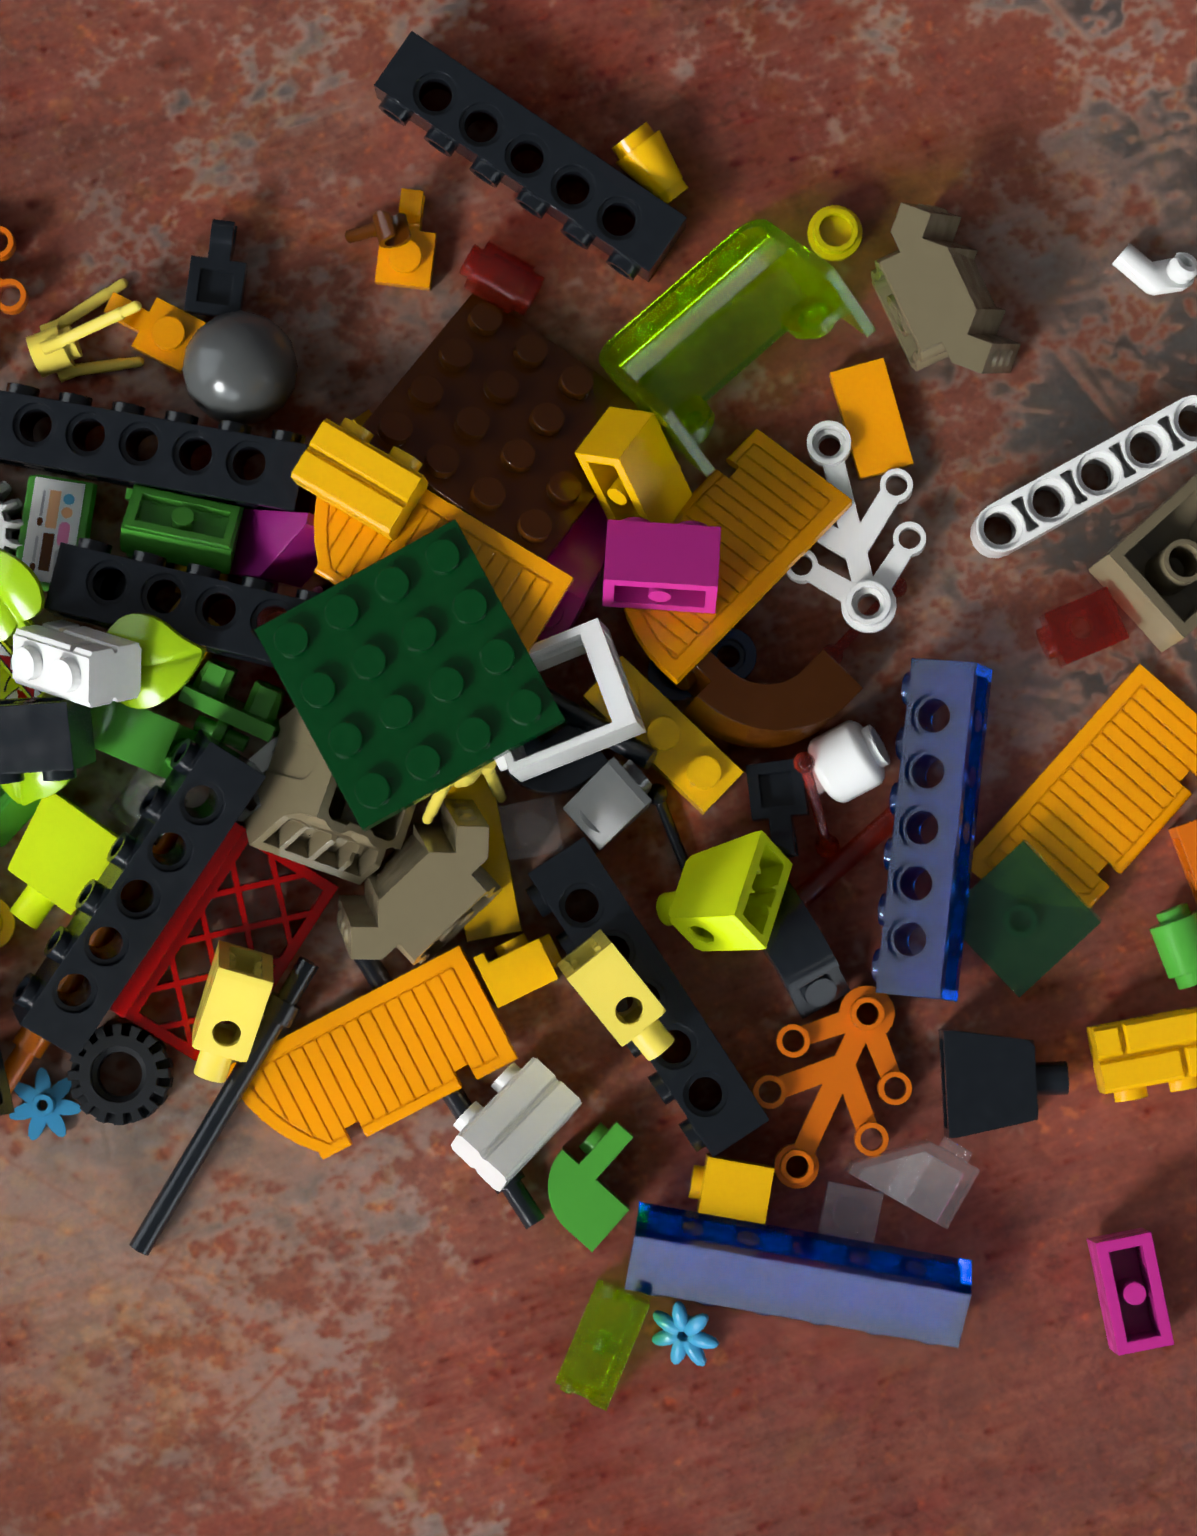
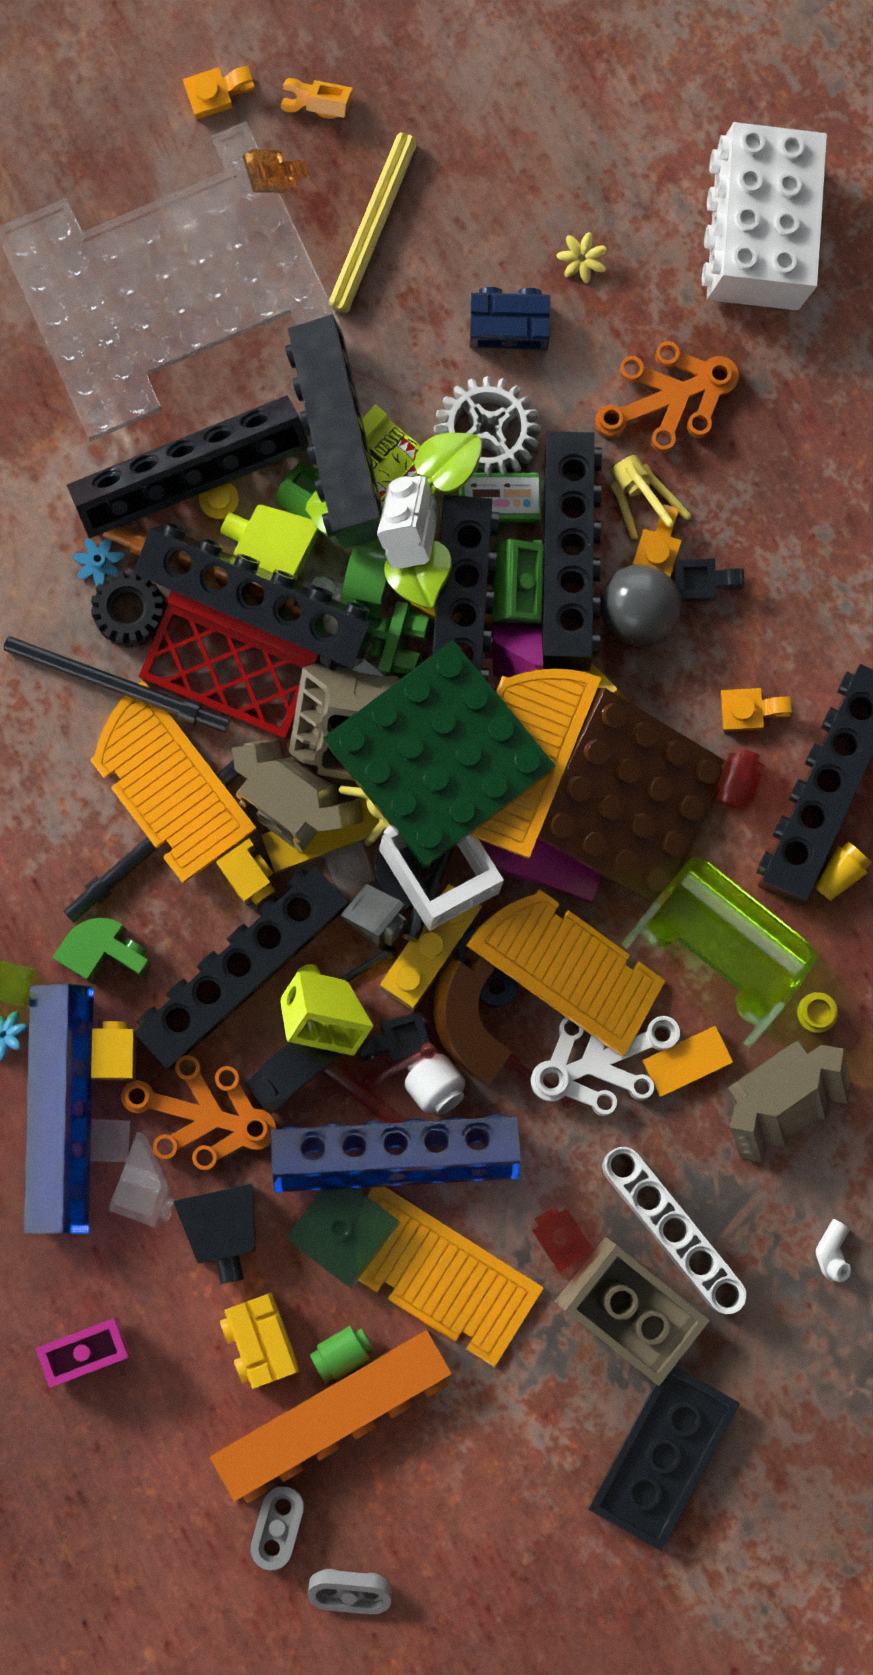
camera: 75 degrees right, 5 degrees down
light yellow torso [192,940,274,1083] -> none
yellow brick [291,418,429,542] -> none
reddish brown hand [345,211,411,248] -> none
white brick [451,1057,582,1192] -> none
light yellow torso [556,929,675,1061] -> none
yellow brick [575,407,693,523] -> none
dark pink brick [602,517,721,614] -> none

